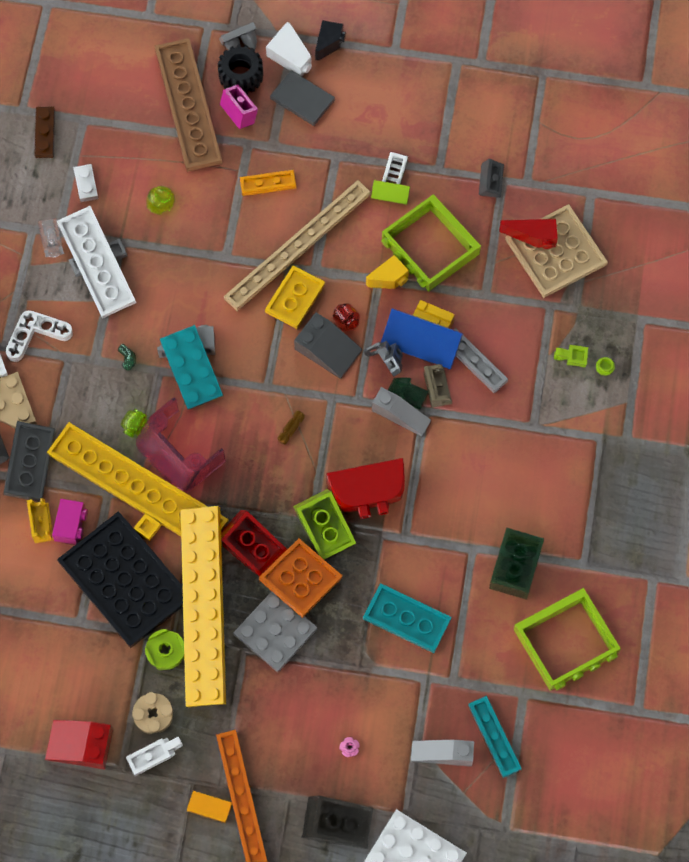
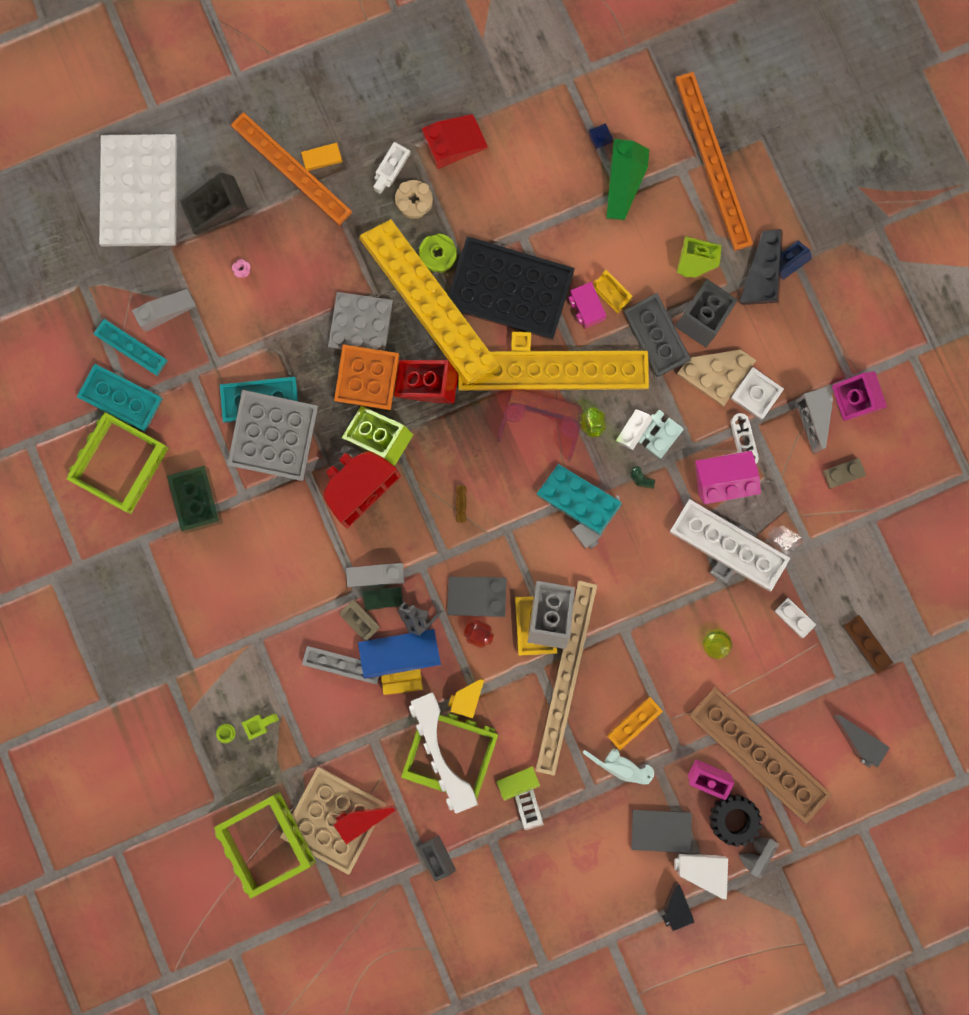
camera: 145 degrees right, 15 degrees up
none -> teal plate [77,364,163,432]
none -> lime window [214,792,316,899]
none -> light grey plate [228,390,319,481]
none -> white arch [409,692,478,814]
none -> light grey slope [527,581,575,649]
none -> light aqua animal [583,748,654,785]
none -> white plate [616,409,653,450]
none -> light aqua plate [638,410,684,459]
none -> dark pink slope [695,451,761,504]
none -> dark grey slope [833,714,890,768]

